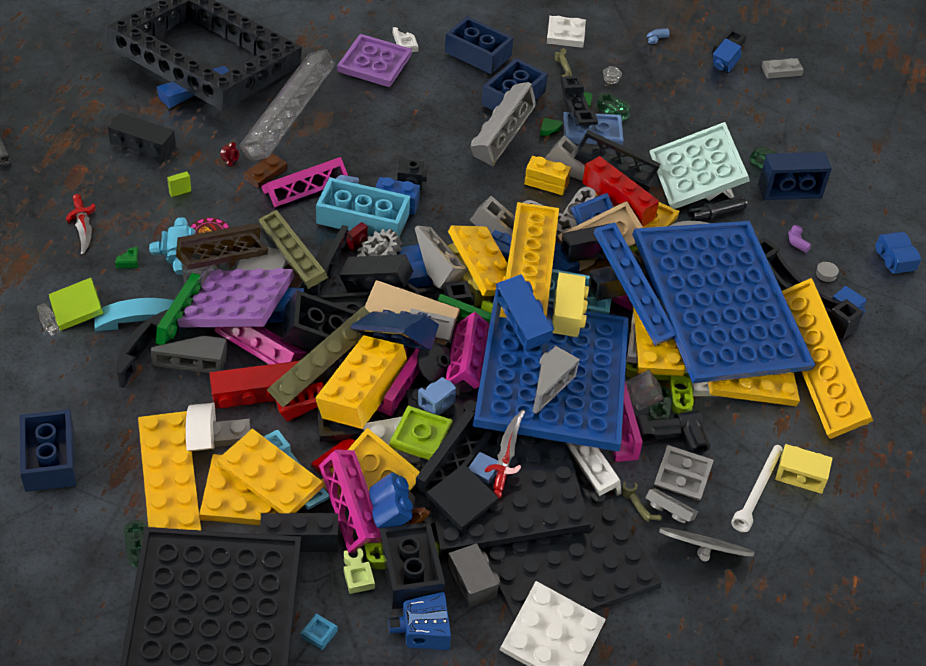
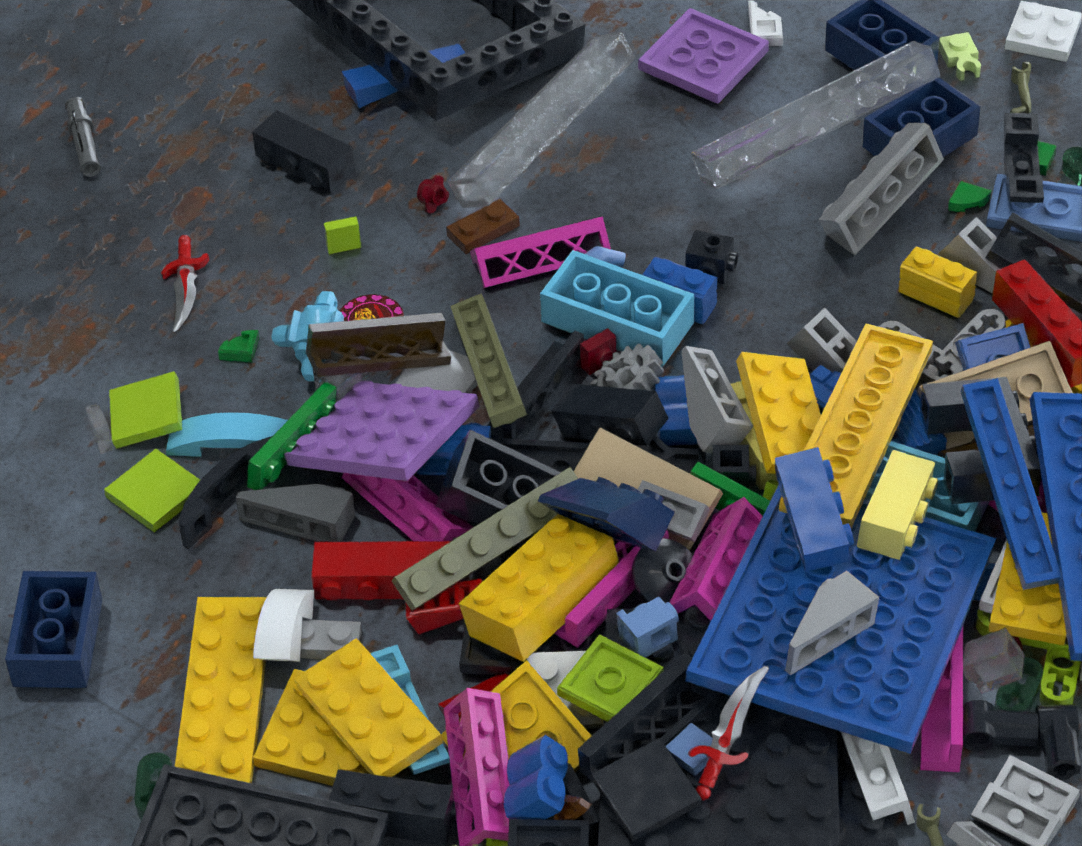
camera: 20 degrees right, 0 degrees up
none -> lime tile [104,449,200,533]
none -> clear brick [691,41,941,190]
none -> yellowish green plate [939,32,981,81]

